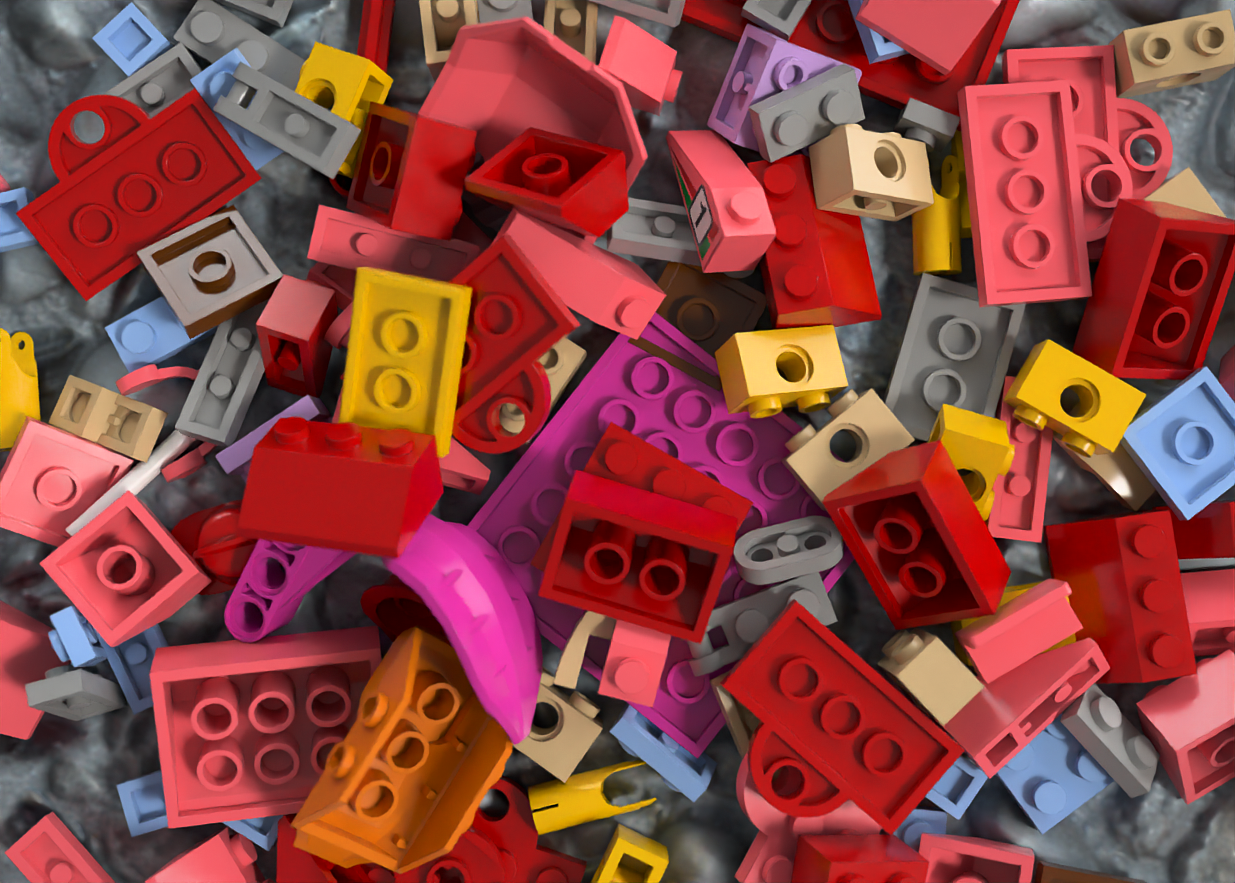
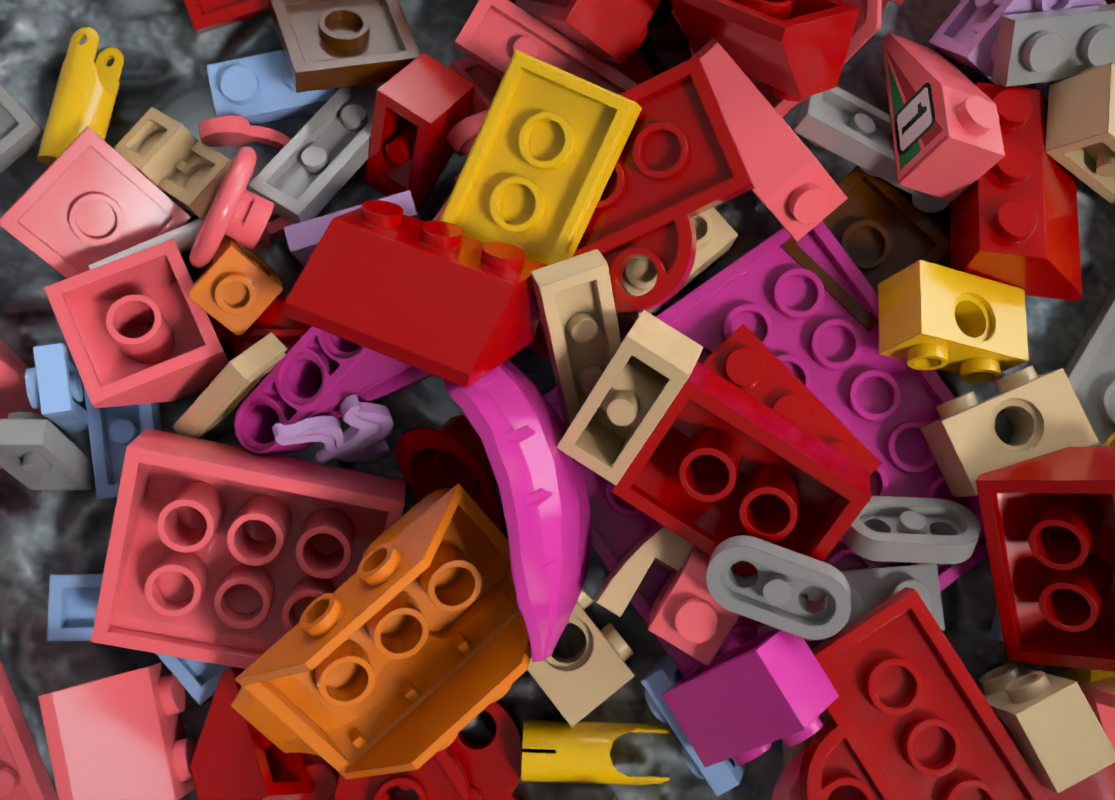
camera: 10 degrees right, 5 degrees down
none -> tan tile [172,332,287,439]
none -> coral piece [189,147,274,269]
none -> orange bracket [189,235,283,335]
none -> lavender piece [272,395,394,463]
none -> tan plate [531,249,621,429]
none -> tan brick [556,310,703,485]
none -> dark pink brick [661,628,839,768]
none -> light grey plate [706,535,851,640]

